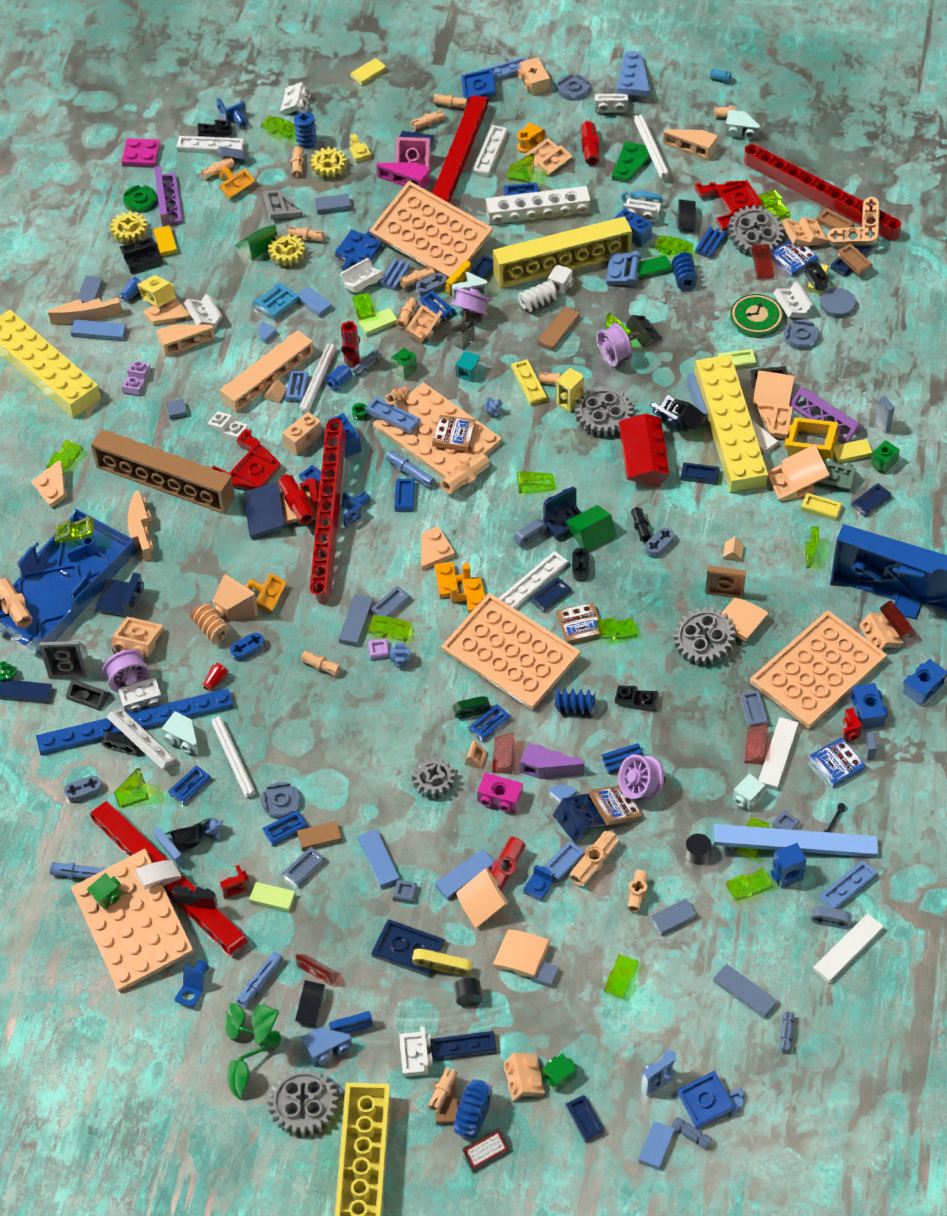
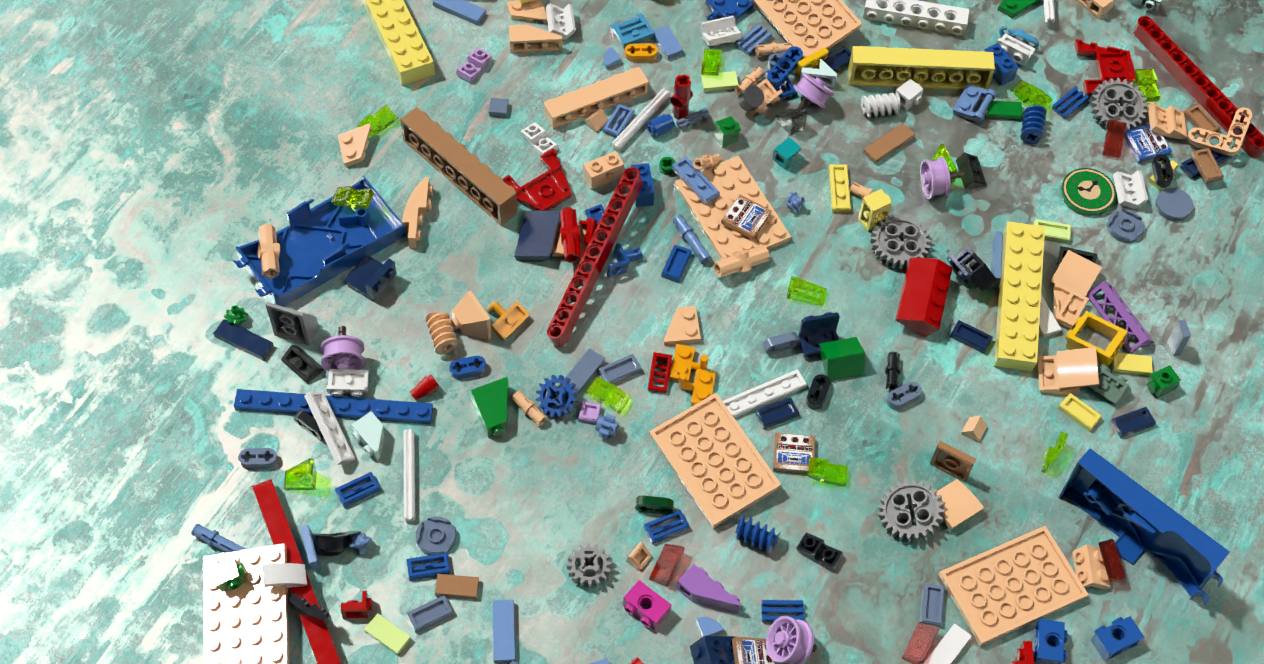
camera: 15 degrees right, 5 degrees up
light nougat plate [112,616,163,658] -> none
black slope [677,199,696,232] -> none
none -> green slope [470,377,509,438]
none -> blue gear [536,375,579,417]
none -> light orange beam [624,43,658,61]
none -> red slope [647,352,673,393]
none -> black piece [738,85,764,111]
none -> blue beam [767,46,803,87]

